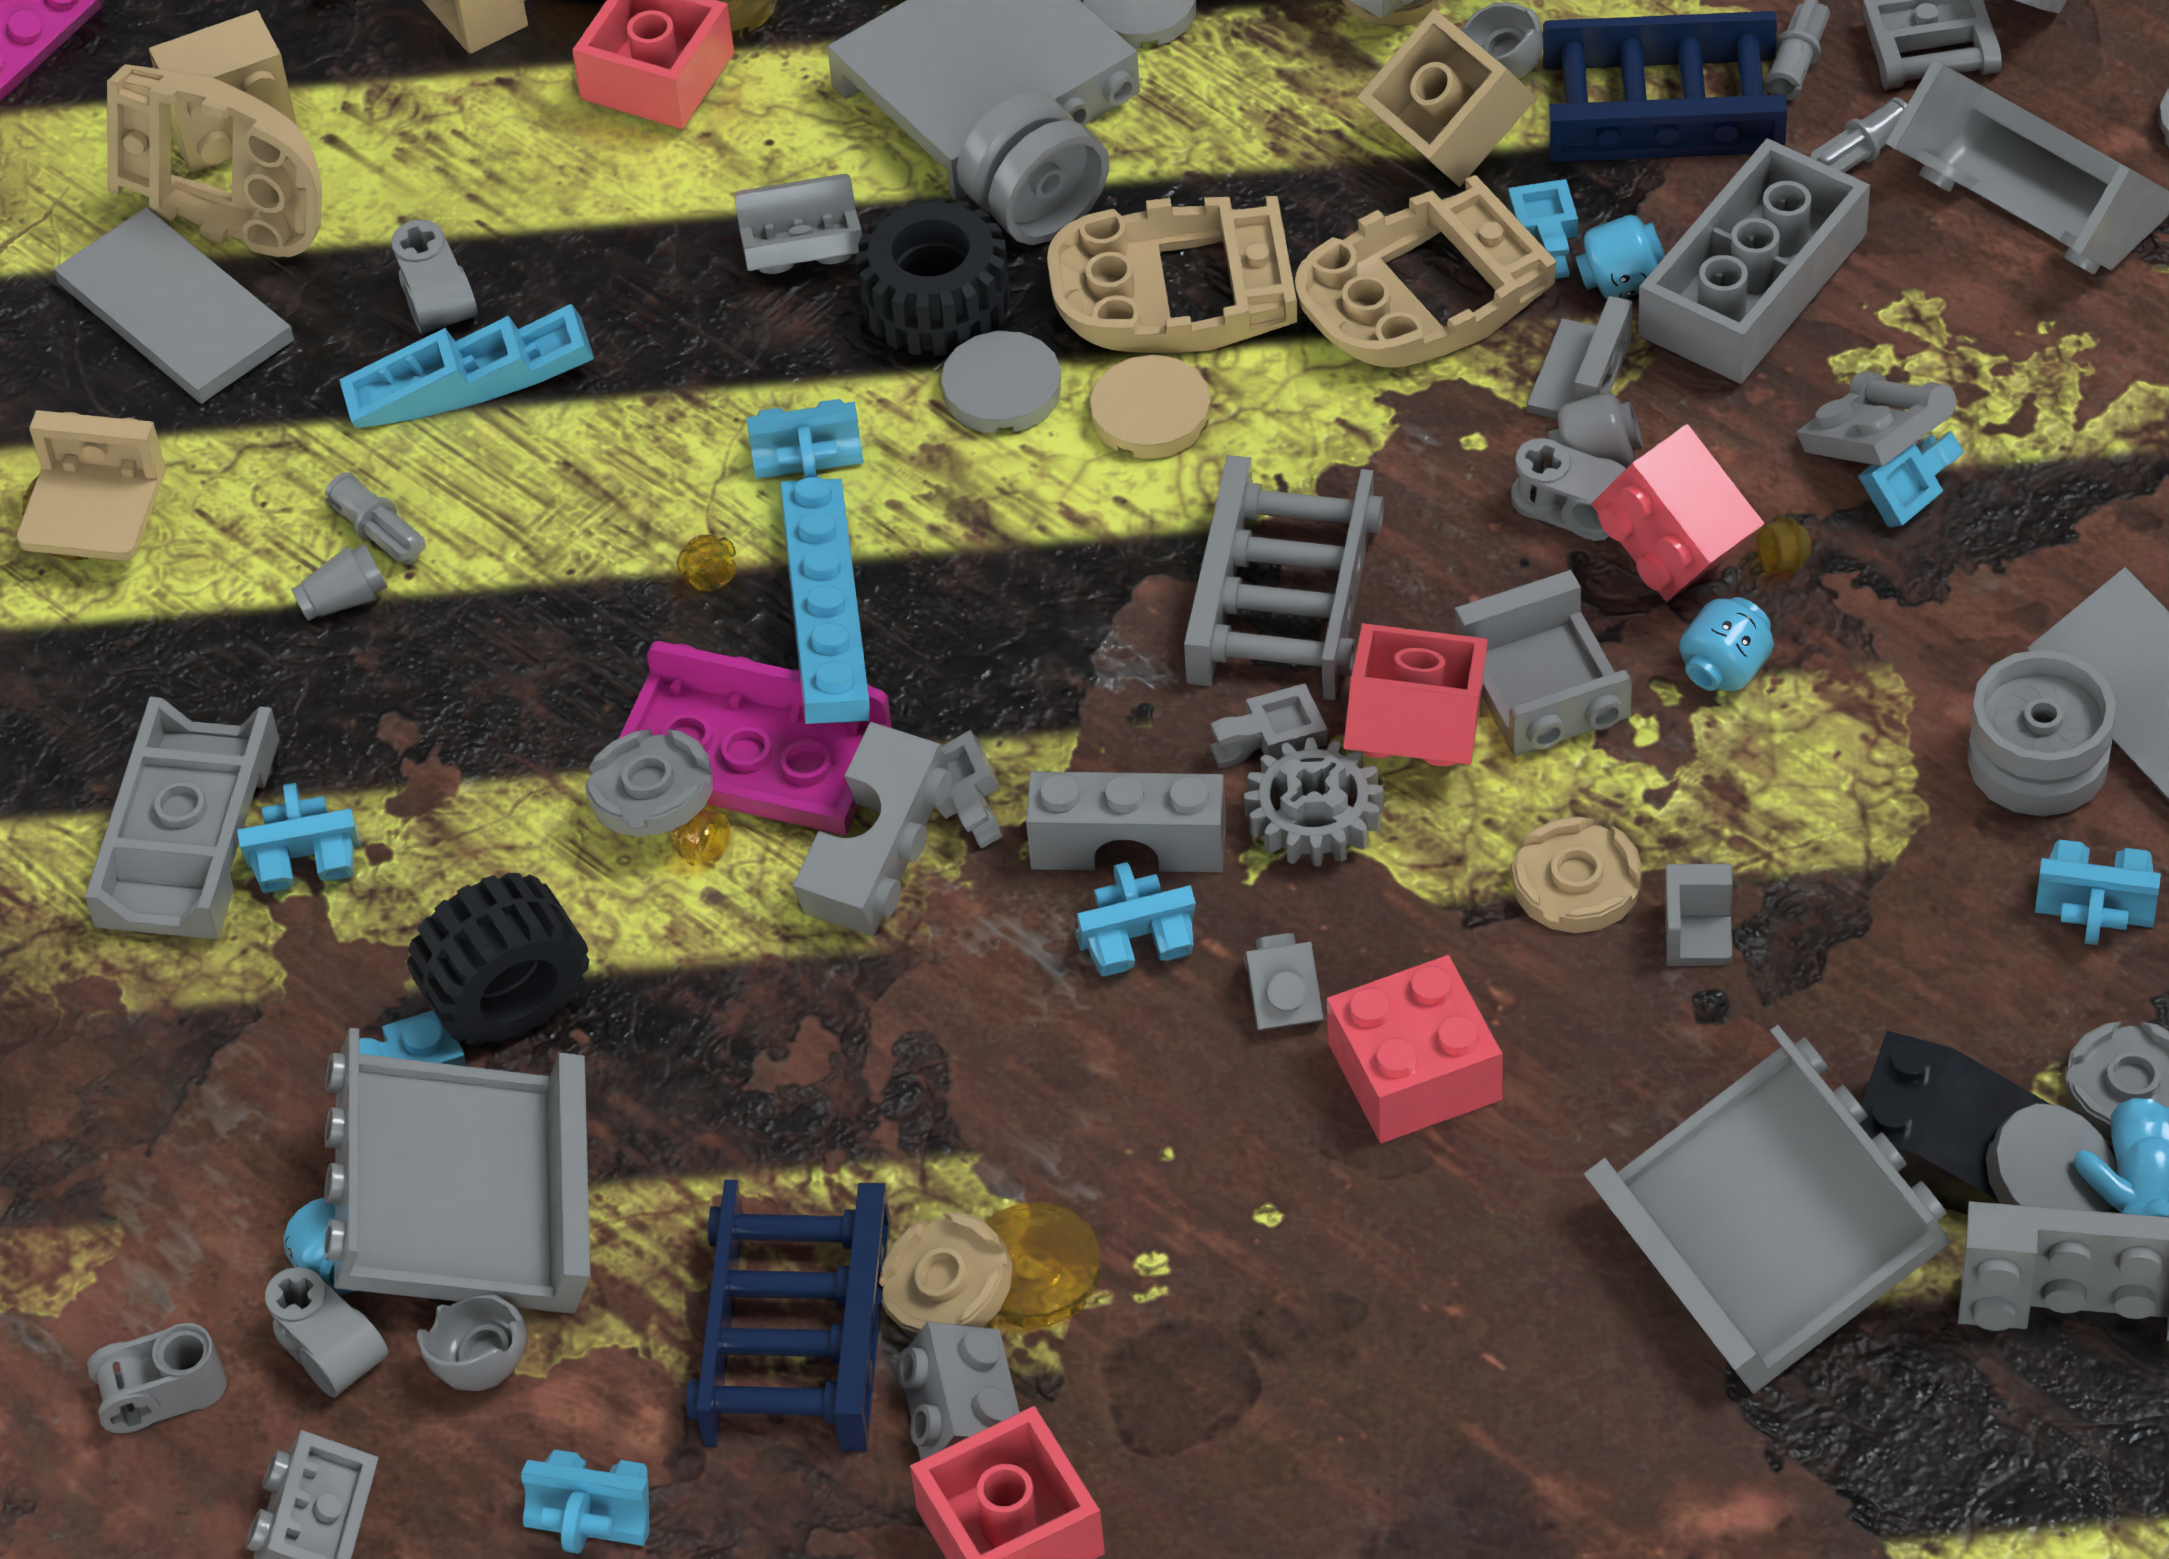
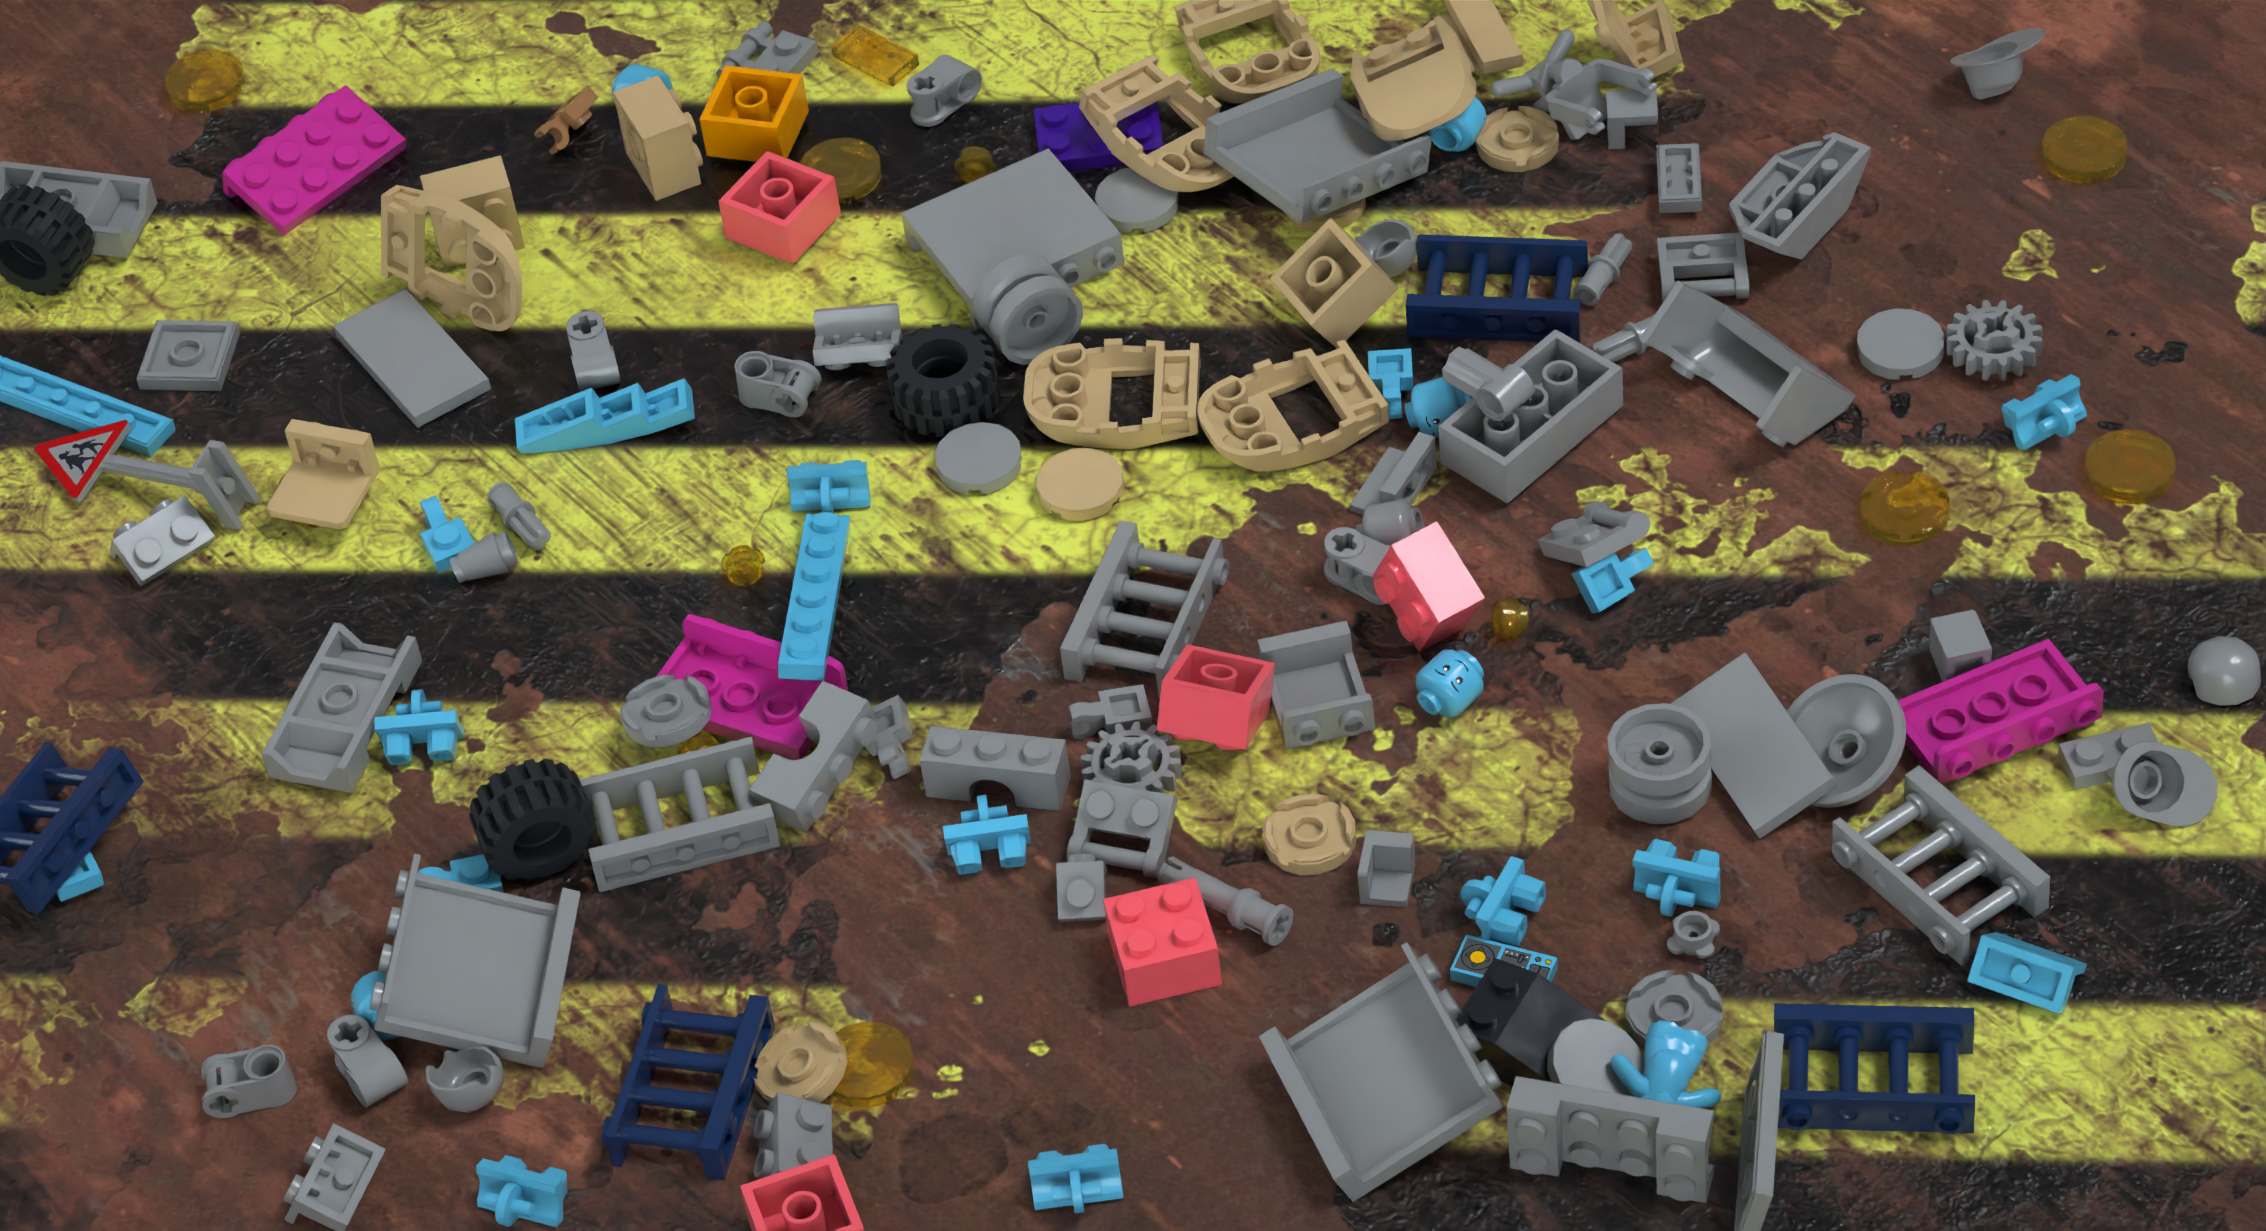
camera: 10 degrees right, 5 degrees down
none -> medium azure plate [419,495,475,573]
none -> light grey fence [580,737,780,892]
none -> light grey piece [734,351,821,417]
none -> medium azure hips [1028,1144,1123,1214]
none -> light grey plate [1067,779,1178,879]
none -> light grey pin [1158,856,1293,946]
none -> light grey piece [1442,346,1535,422]
none -> tile [1450,934,1558,987]
none -> medium azure hips [1460,856,1546,946]
none -> light grey plate [1667,911,1720,959]

